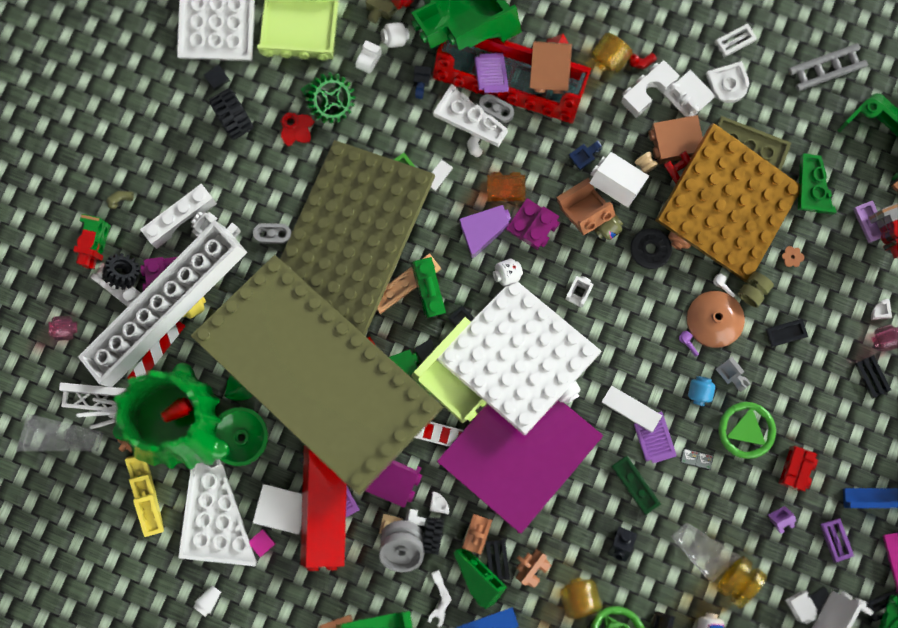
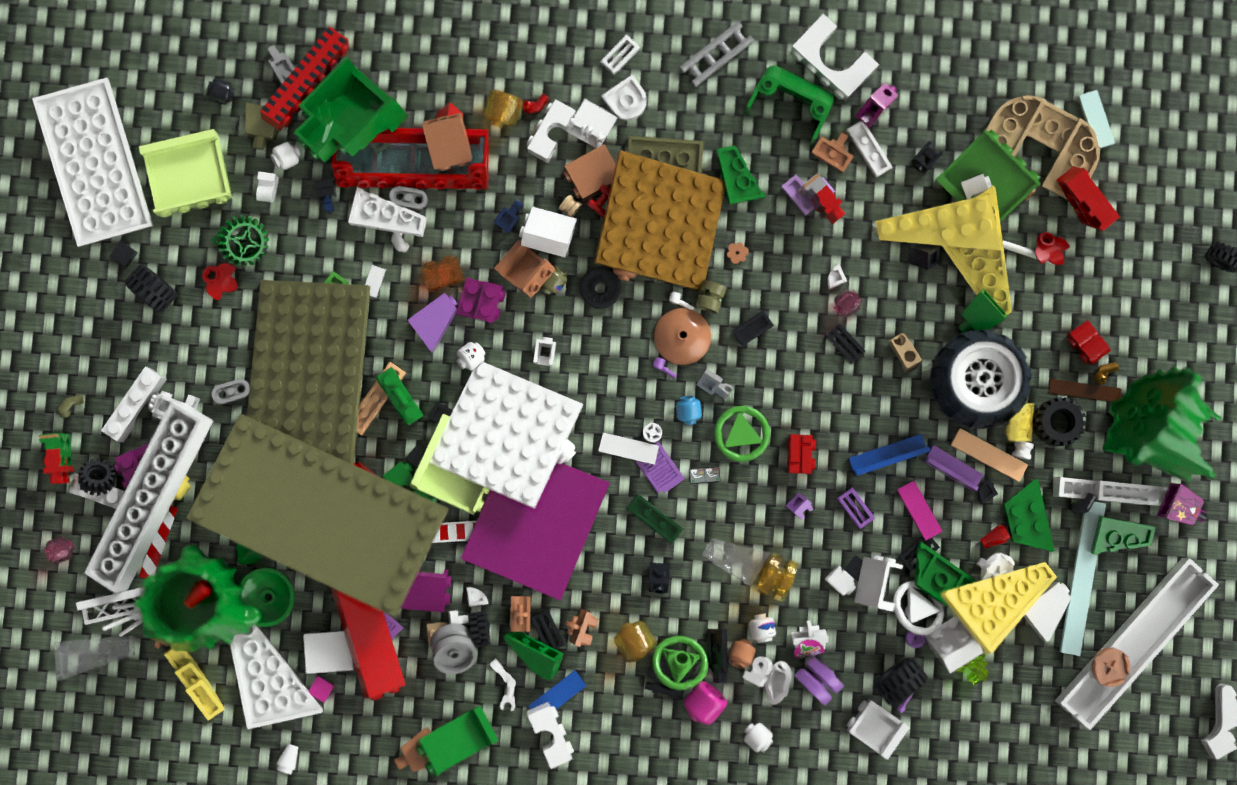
camera: 25 degrees left, 5 degrees up
medium lavender window [474,53,509,93] -> none
none -> white wheel [643,423,662,443]

